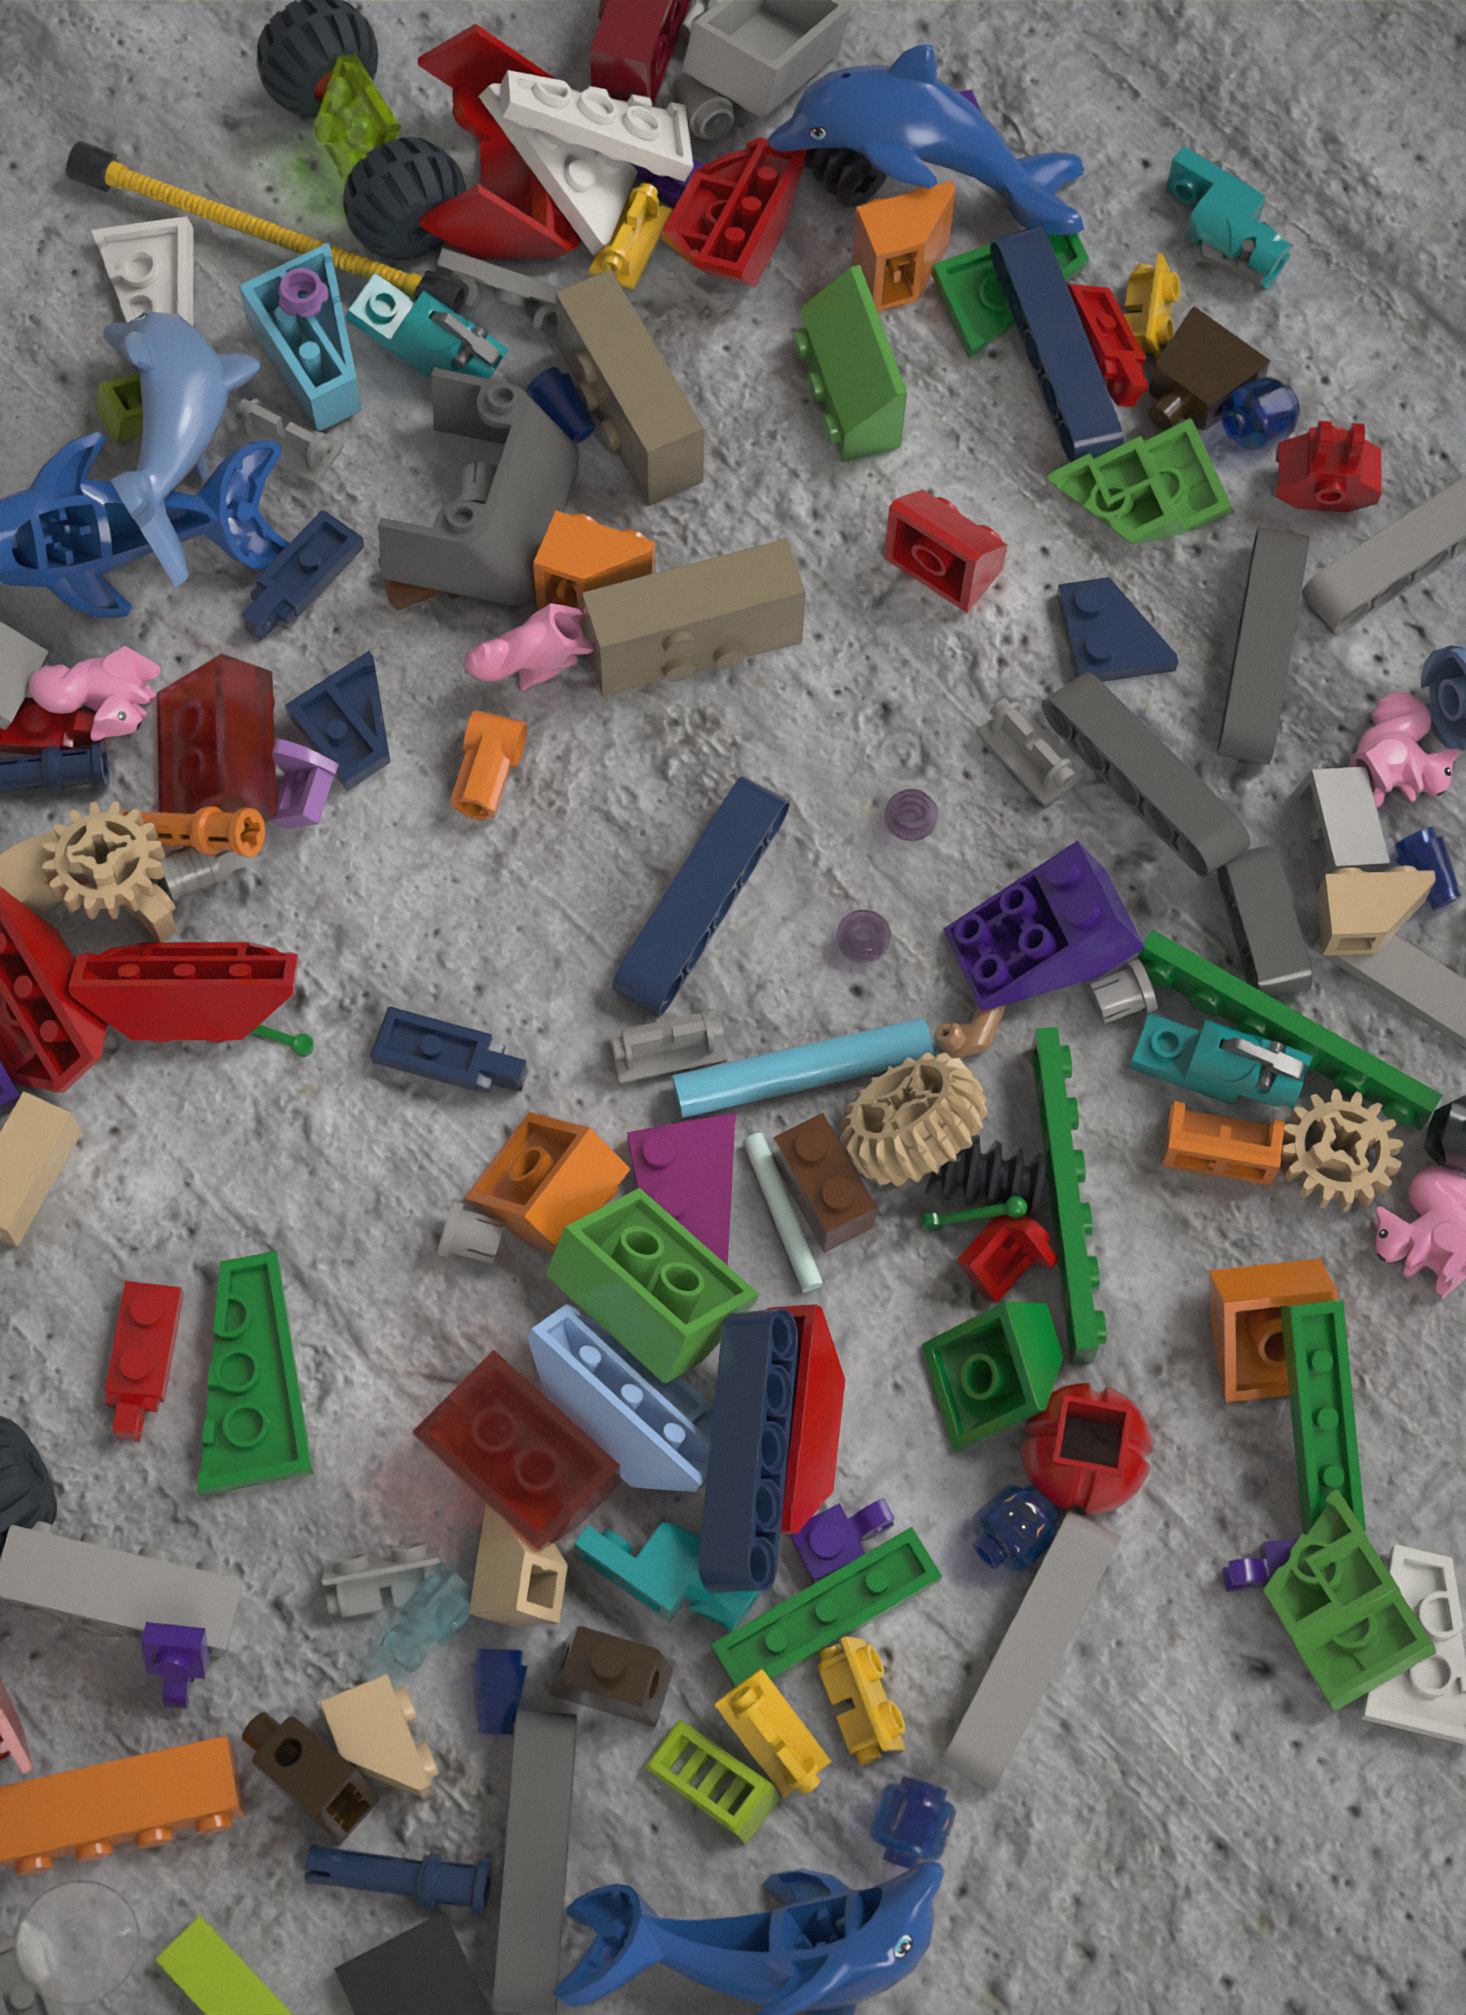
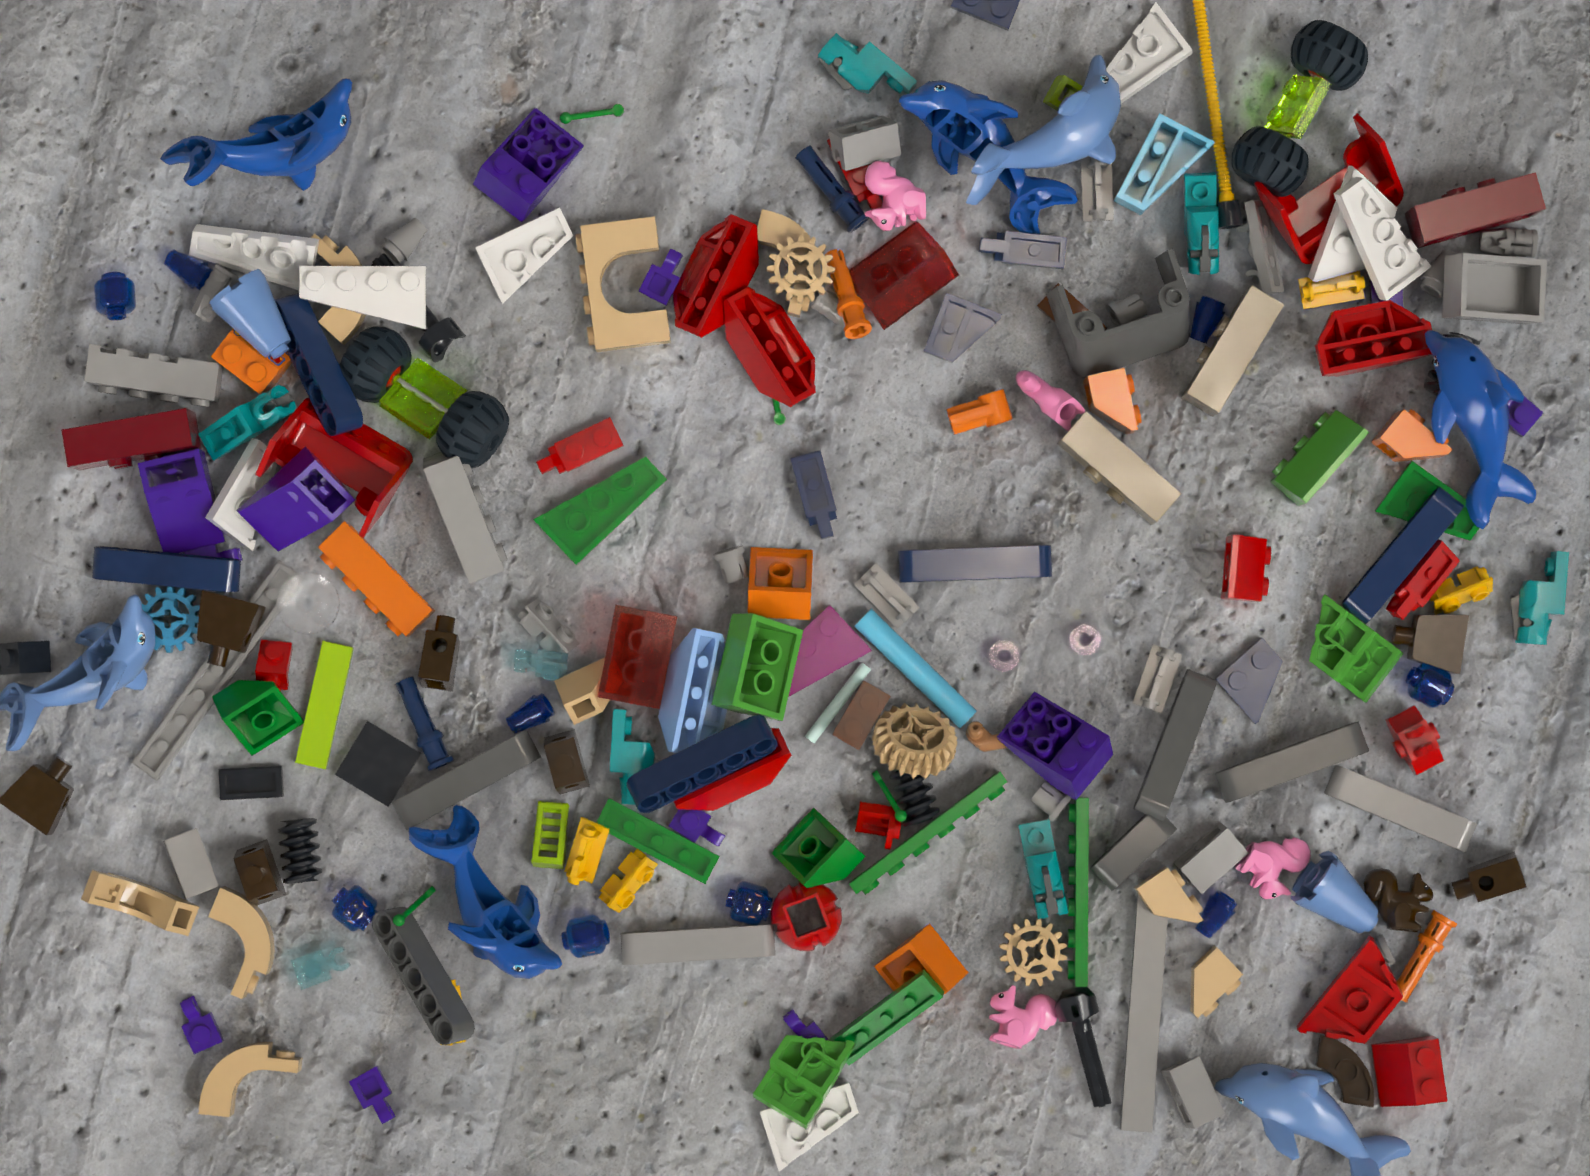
camera: 60 degrees right, 20 degrees up
dark purple plate [141,1622,210,1709] -> none
medium lavender tile [270,739,339,829] -> none
medium lavender plate [278,268,328,318] -> none
tan slope [320,1674,439,1799] -> none
orange hinge [1161,1101,1285,1186] -> none

